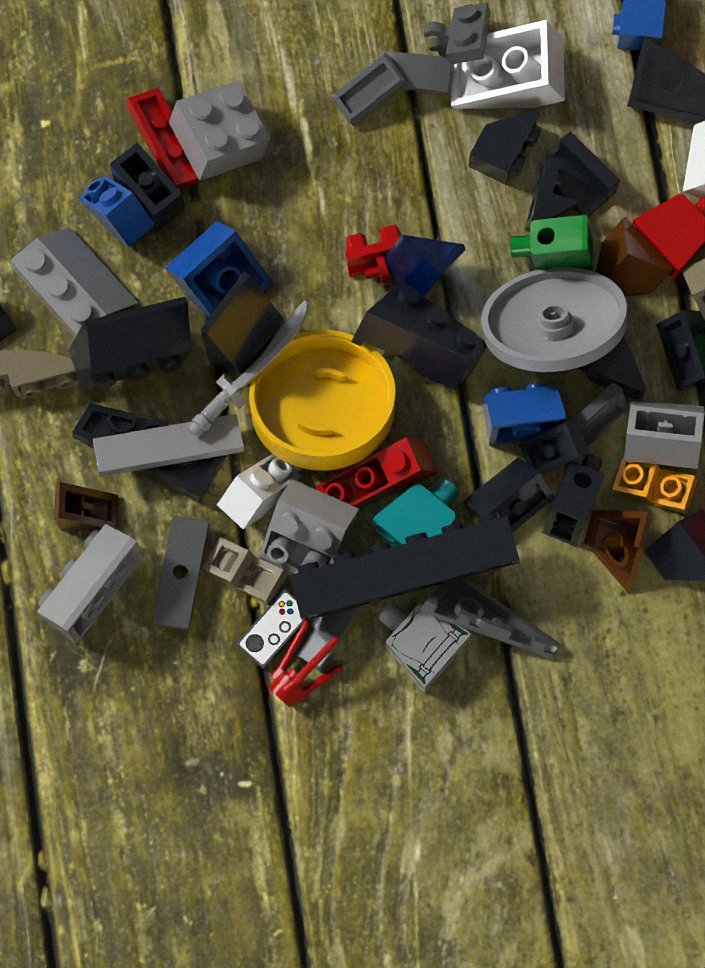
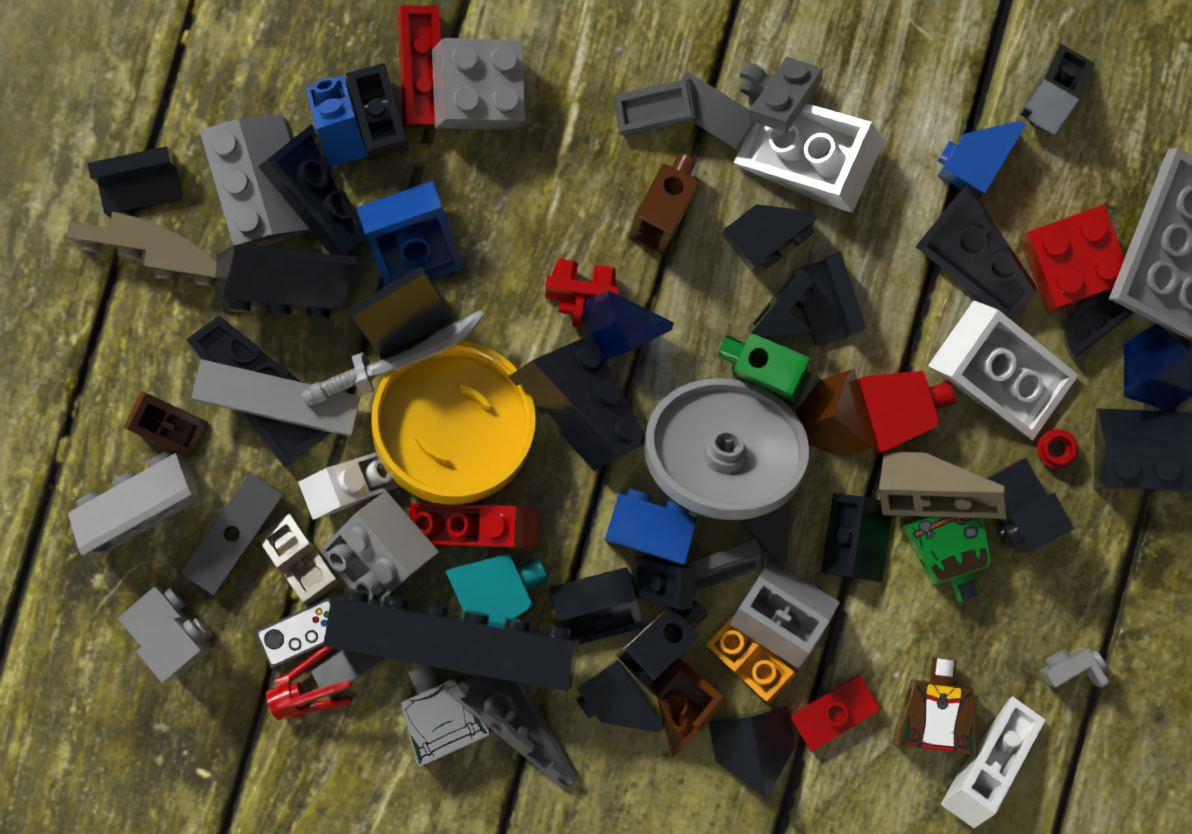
camera: 20 degrees right, 10 degrees up
none -> light grey brick [117,586,214,683]
none -> black wing [258,124,366,255]
none -> black slope [576,659,665,732]
none -> reddish brown torso [628,154,699,255]

